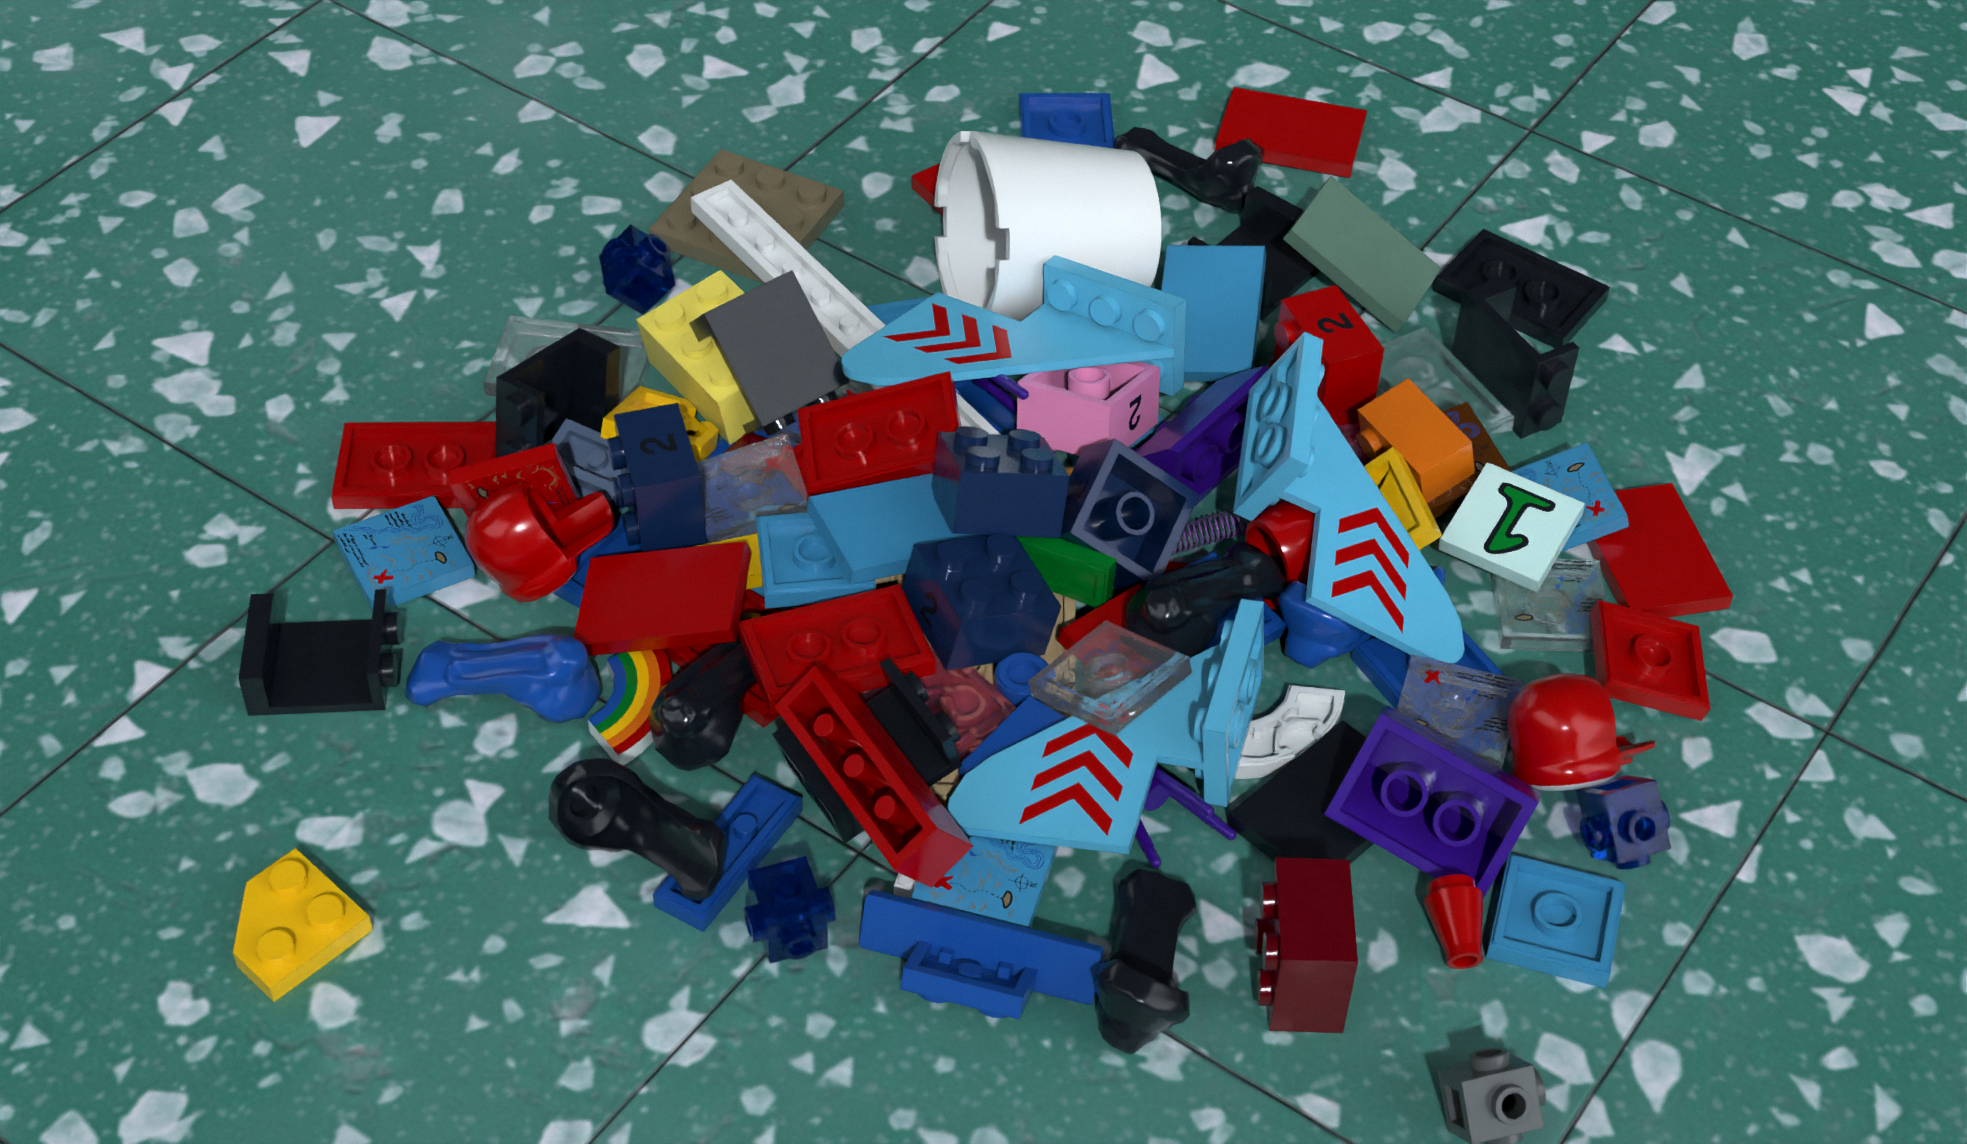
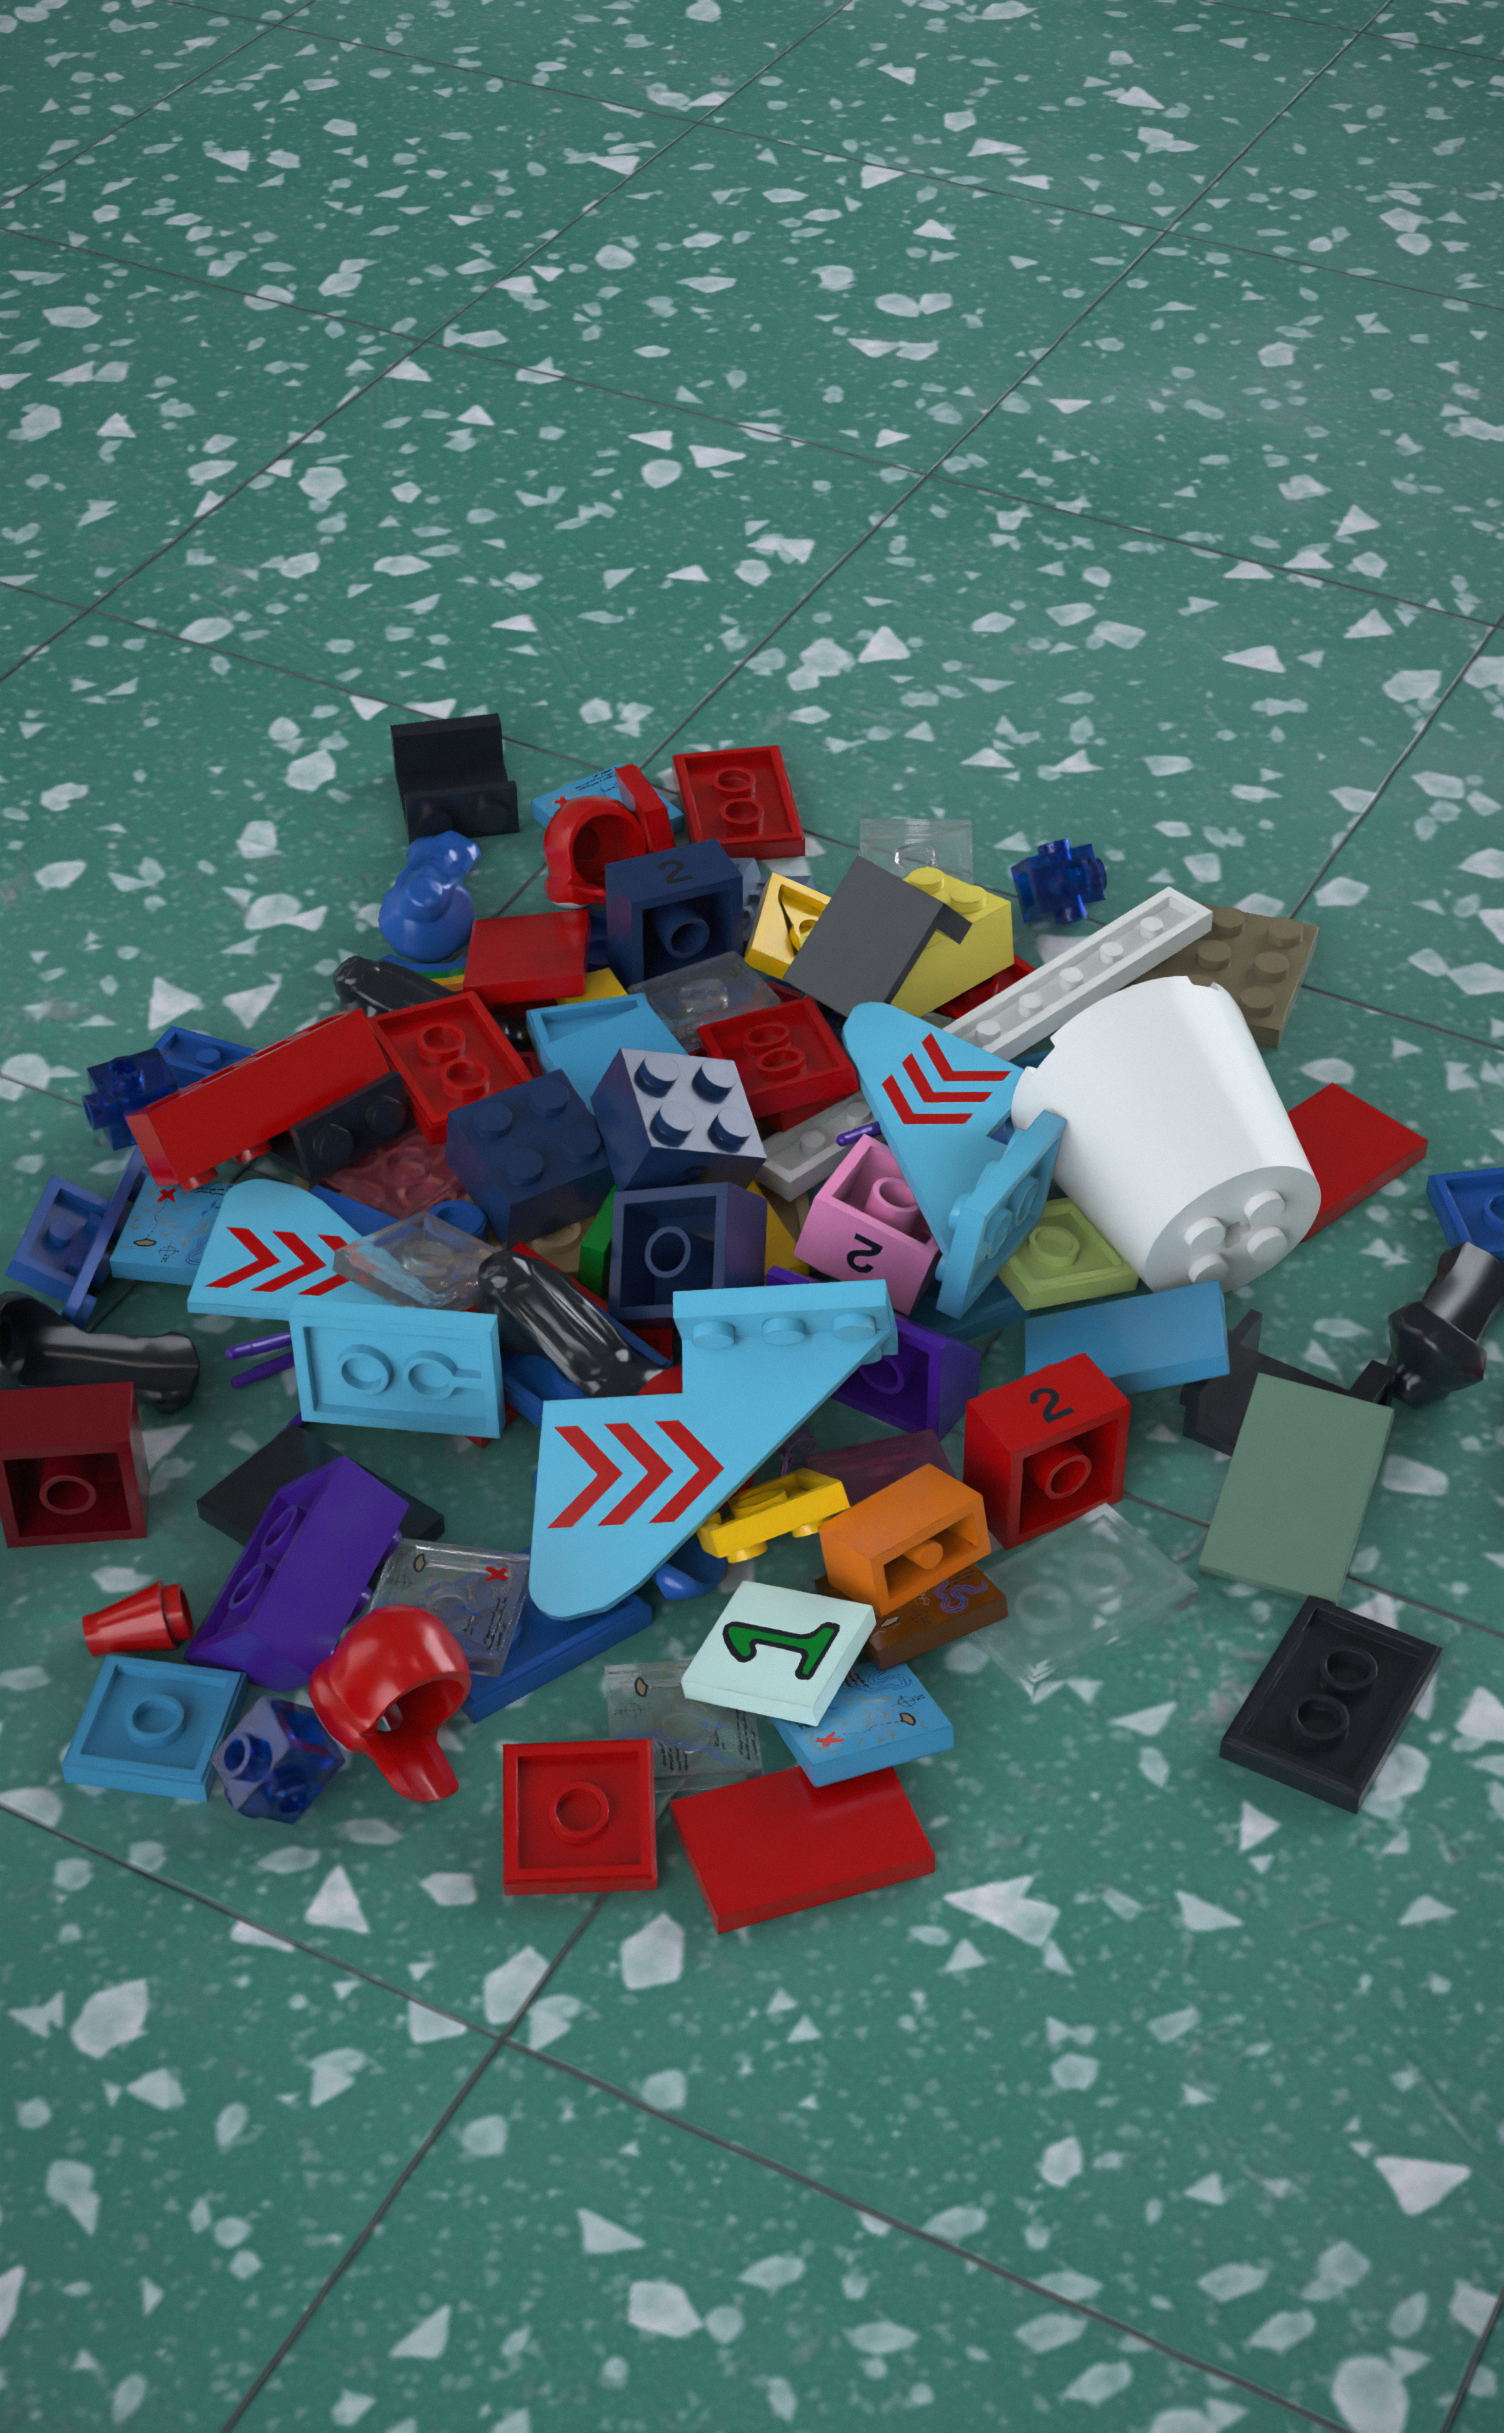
camera: 85 degrees right, 5 degrees down
yellow plate [233,848,373,1002] -> none
black panel [496,327,620,458] -> none
black hair [549,758,727,900] -> none
white tile [1235,685,1345,779] -> none
black panel [1449,275,1580,439] -> none

